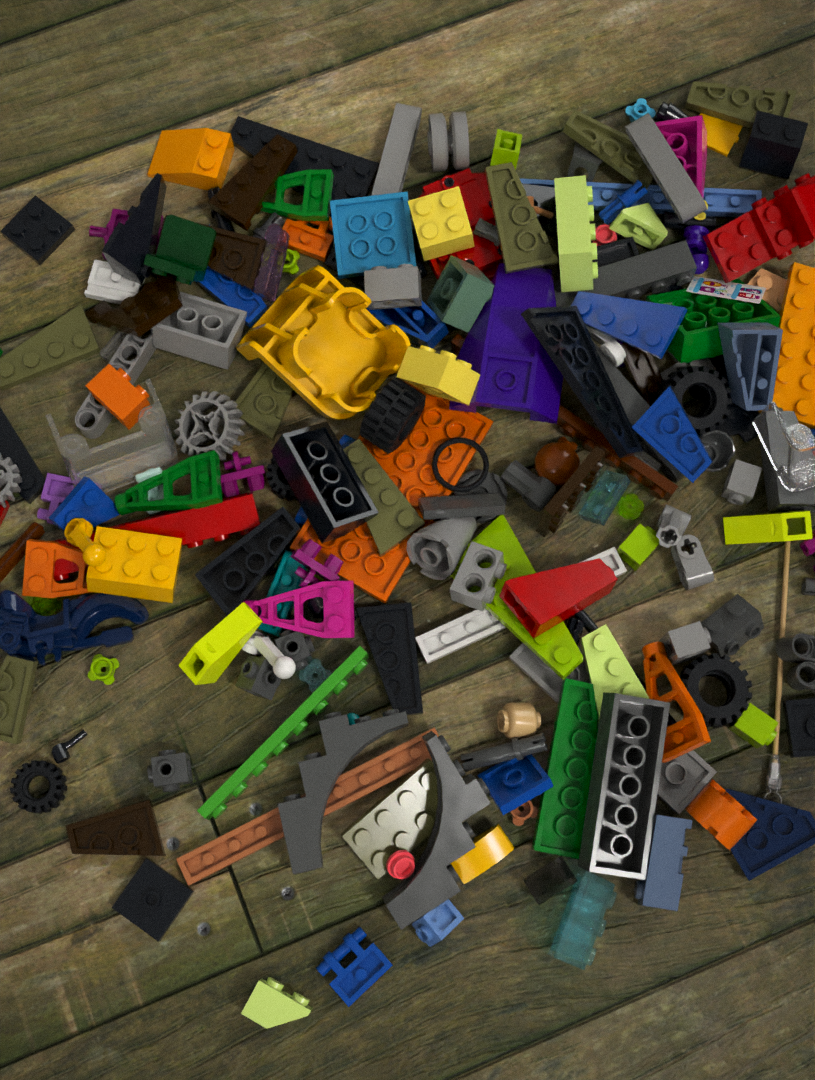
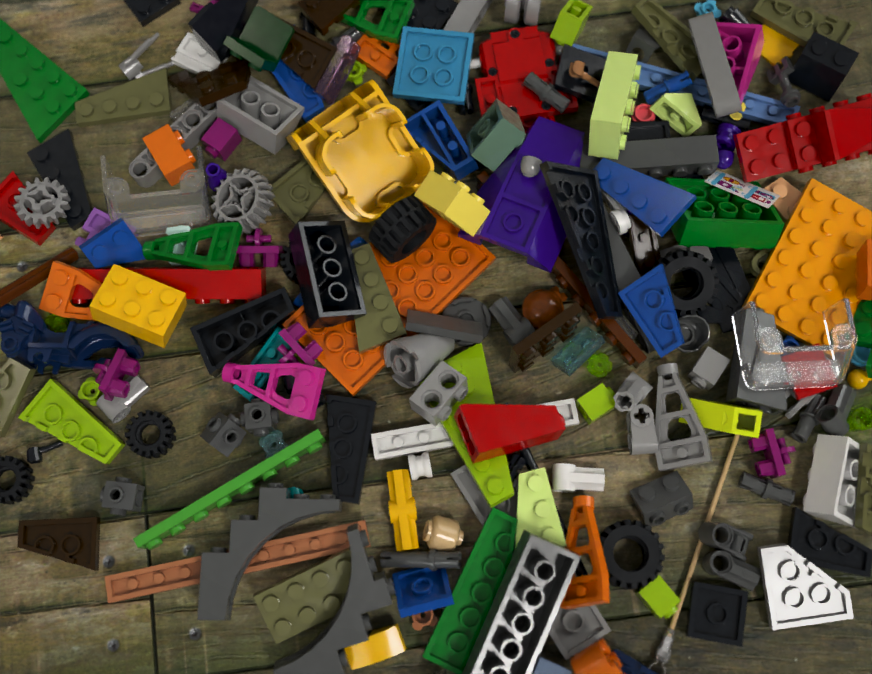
camera: 20 degrees right, 0 degrees up
yellow piece [64,518,106,567] -> none
black plate [112,858,195,942] -> none
neon yellow slope [178,602,263,685] -> none
white piece [242,631,296,679] -> none
light grey brick [364,264,422,310] -> none
coral plate [386,850,415,879] -> none
light yellow brick [408,186,475,261] -> none
black tyre [432,437,489,492] -> none
olive wing [485,162,559,274] -> none
light grey brick [658,621,711,666] -> none
sand blue wedge [718,322,783,411] -> none
none -> lime wing [18,379,126,464]
none -> magenta hips [93,348,141,401]
none -> light grey piece [96,375,151,423]
none -> light grey plant [118,32,175,81]
none -> black tyre [125,410,176,459]
none -> magenta brick [201,117,242,161]
none -> dark purple cone [206,163,228,191]
none -> yellow piece [387,469,419,552]
none -> white wheel [408,451,433,481]
none -> light grey hinge [520,156,542,177]
none -> white piece [552,463,605,493]
none -> light grey plate [655,363,713,472]
none -> dark grey hinge [766,56,801,108]

